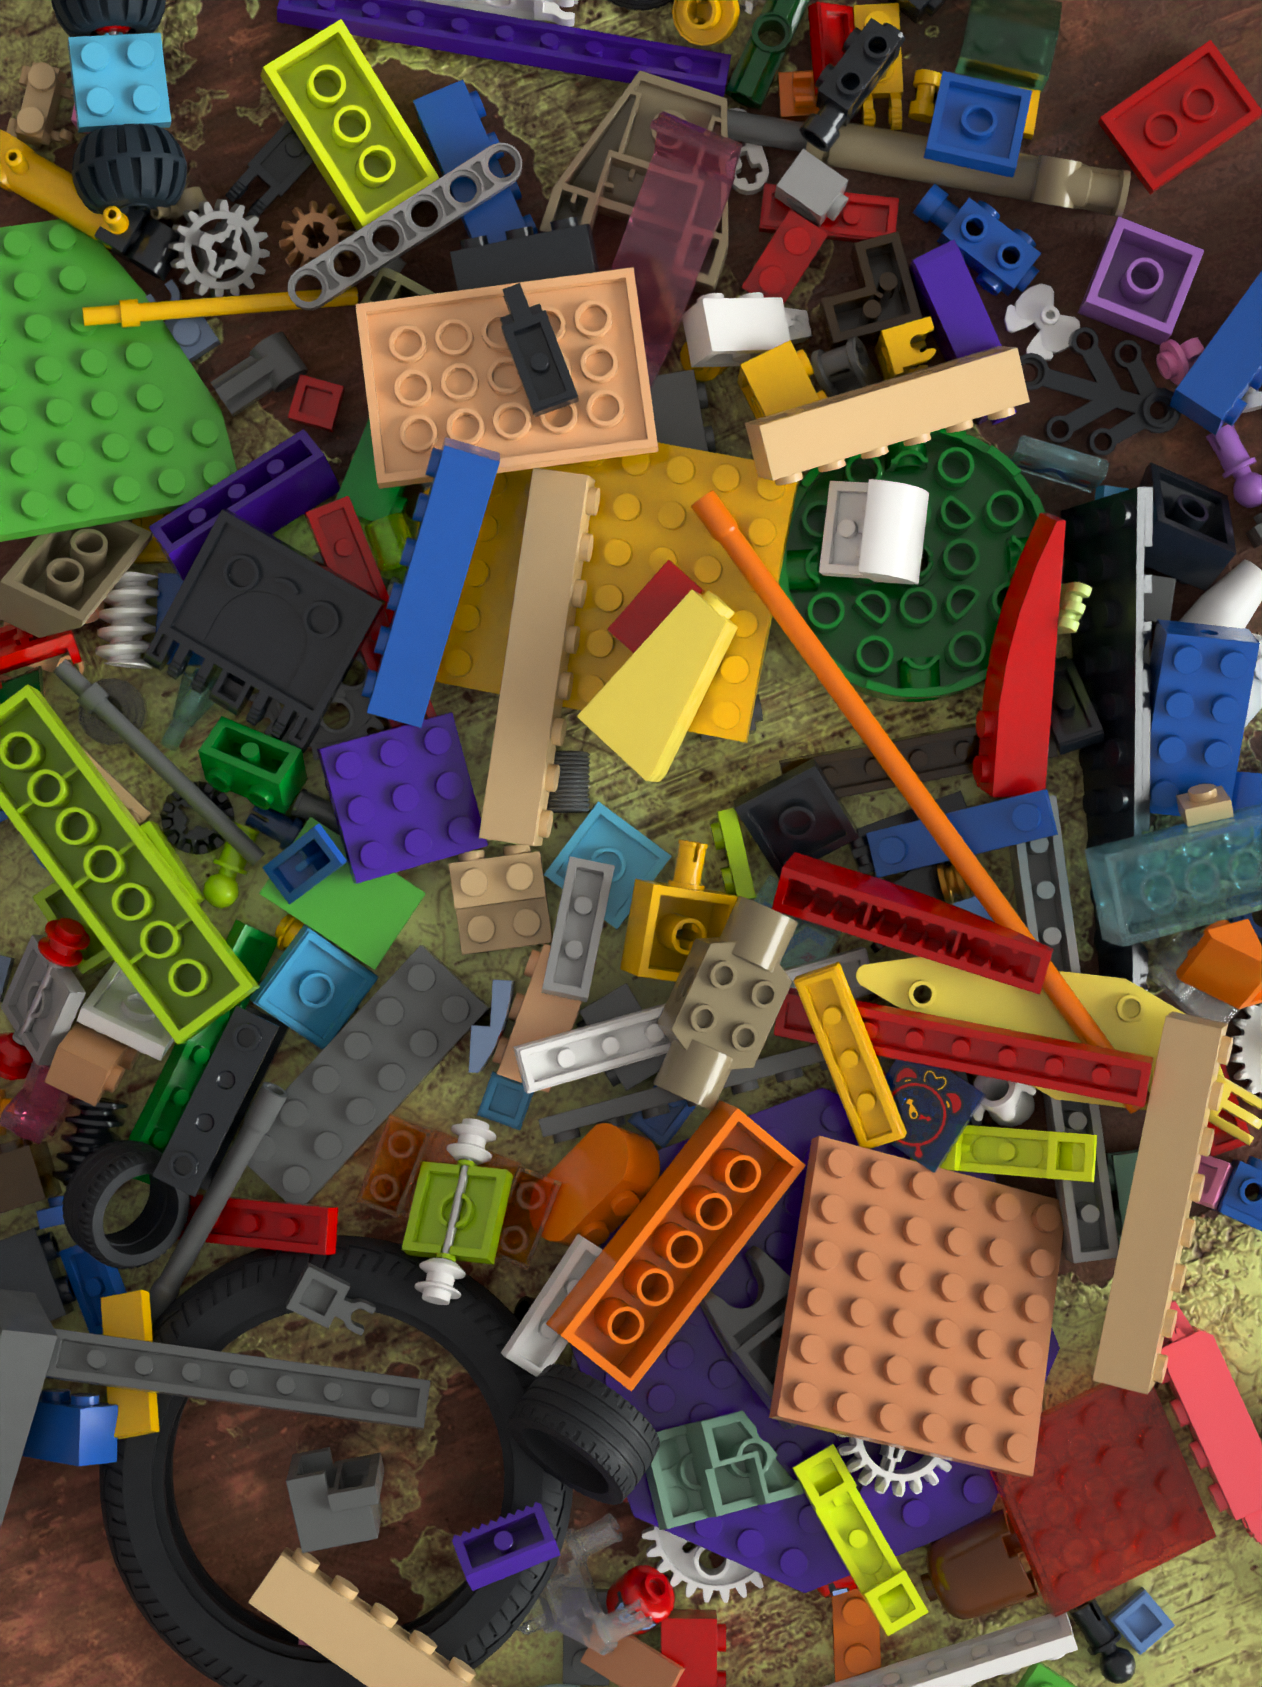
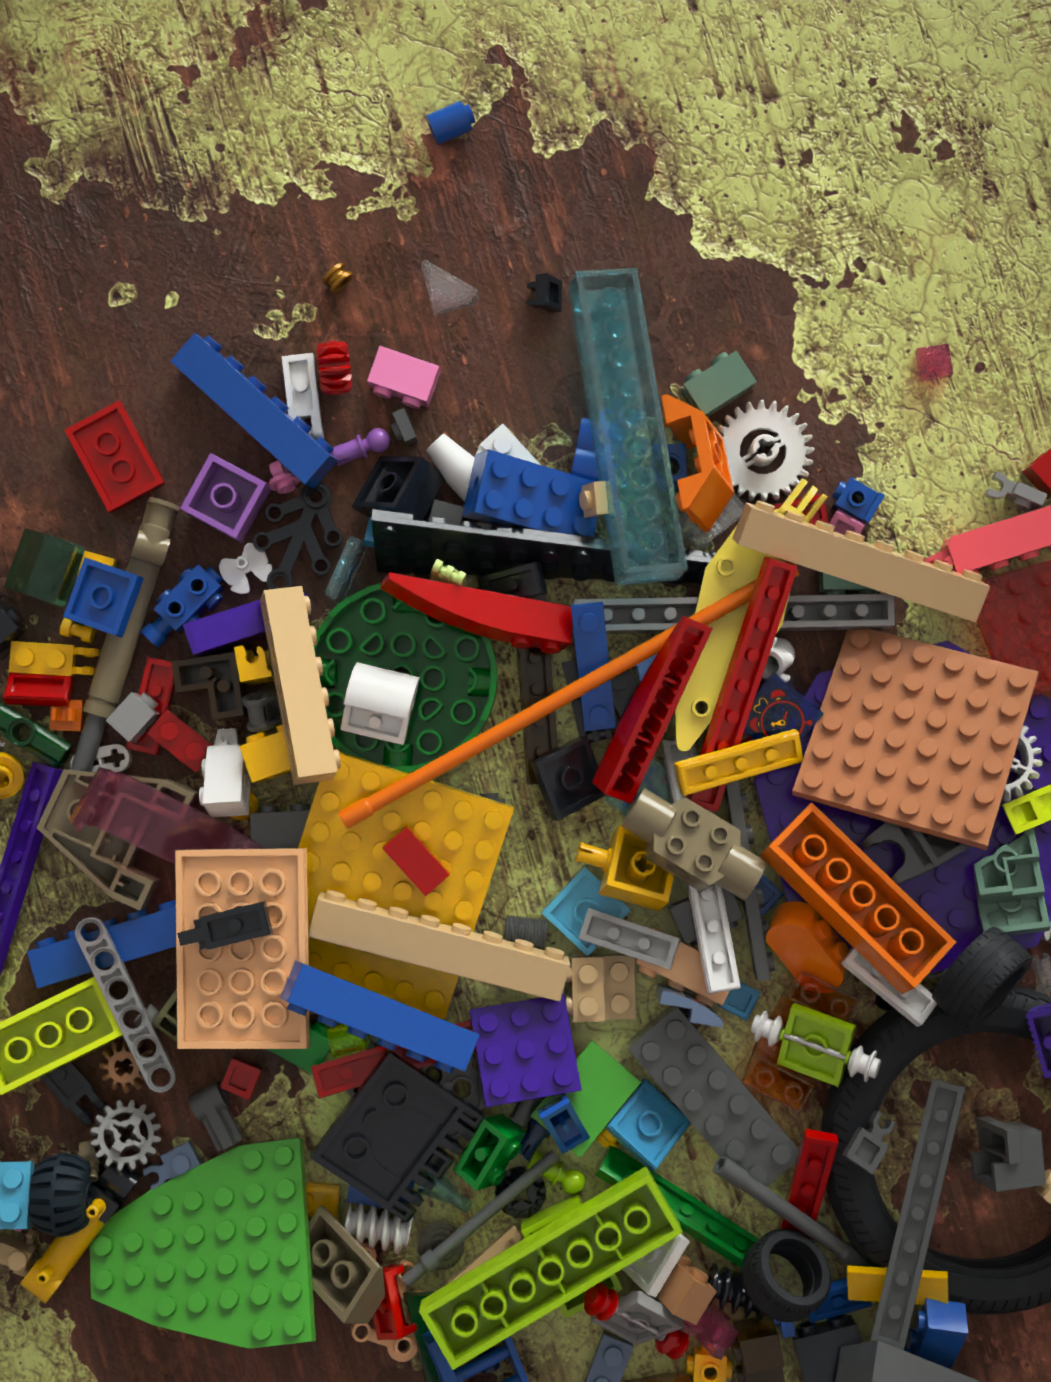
camera: 85 degrees left, 0 degrees up
yellow bar [82,287,358,328] -> none
dark purple brick [149,429,341,582] -> none
black fence [152,1005,290,1197] -> none
black brick [450,217,600,291] -> none
light yellow slope [577,590,738,782] -> none
lime plate [710,808,756,900] -> none
black brick [799,18,905,152] -> none
neon yellow slope [910,1121,1097,1182] -> none
pearl gold bush [937,862,970,903] -> none

